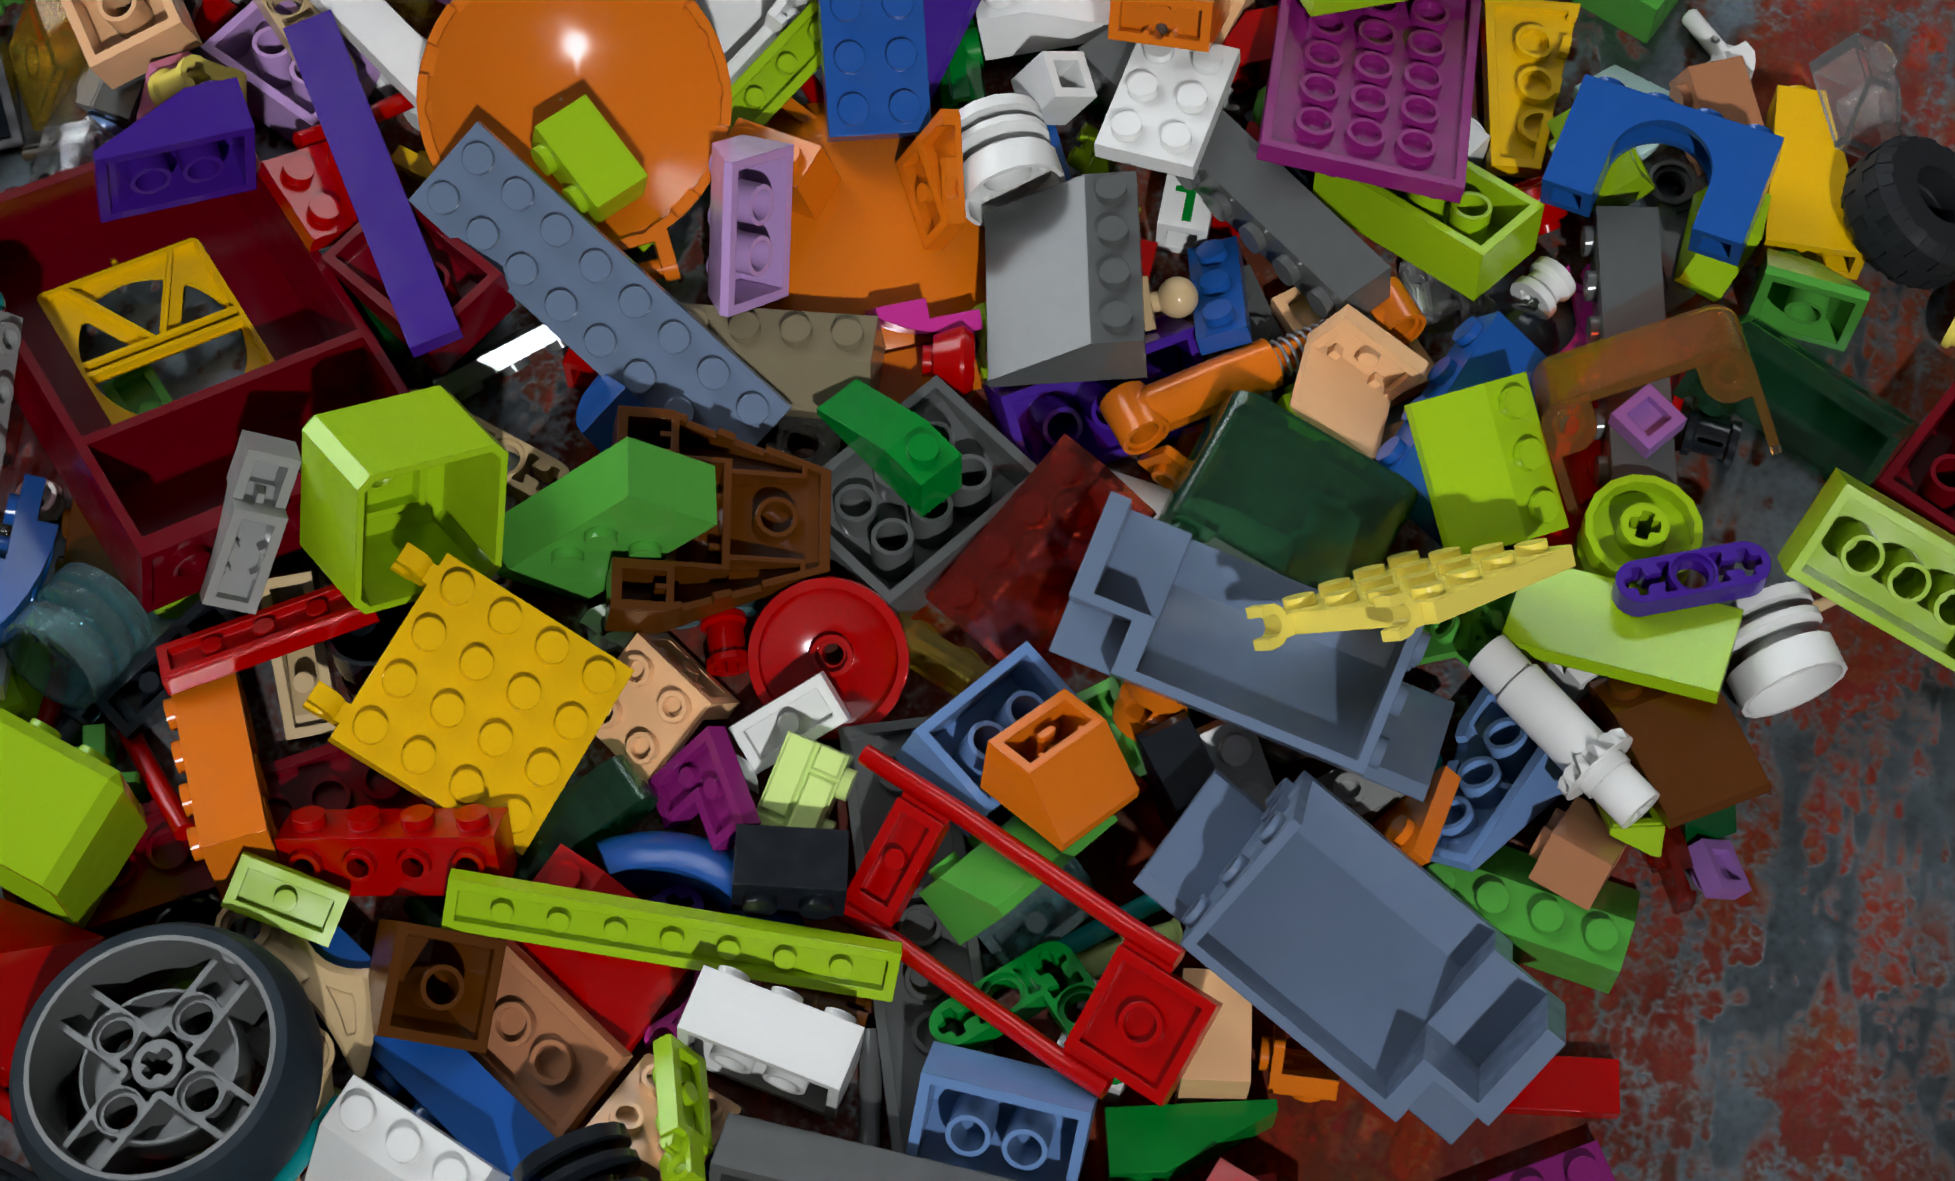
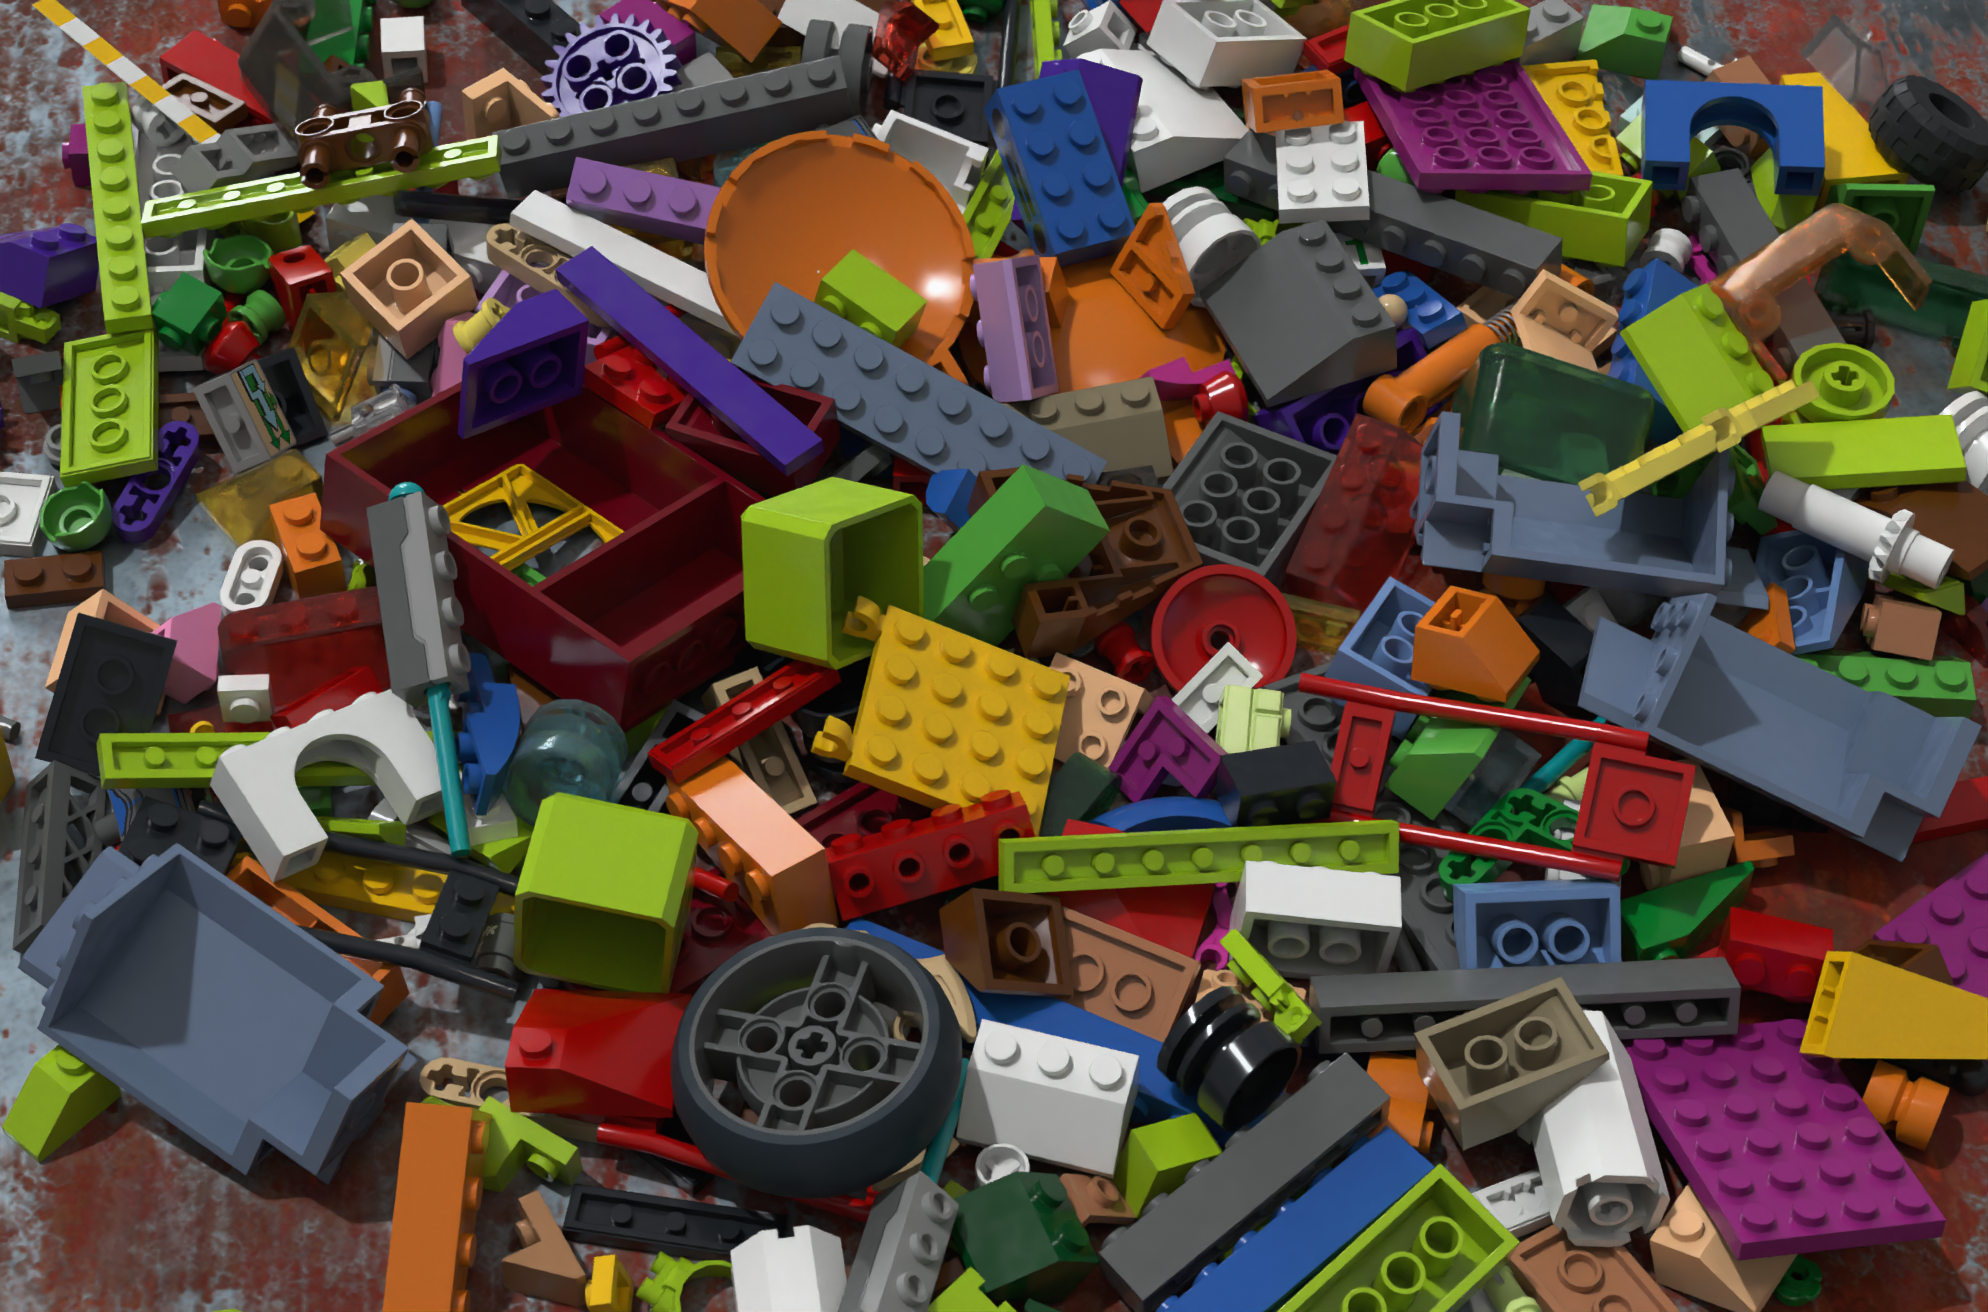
camera: 20 degrees left, 15 degrees down
light grey slope [199,430,302,615] -> none
lime plate [221,850,351,948] -> none
green slope [816,379,962,518] -> none
white brick [1011,51,1097,125] -> none
medium lavender plate [1608,383,1687,459] -> none
dark purple beam [1612,541,1771,617] -> none

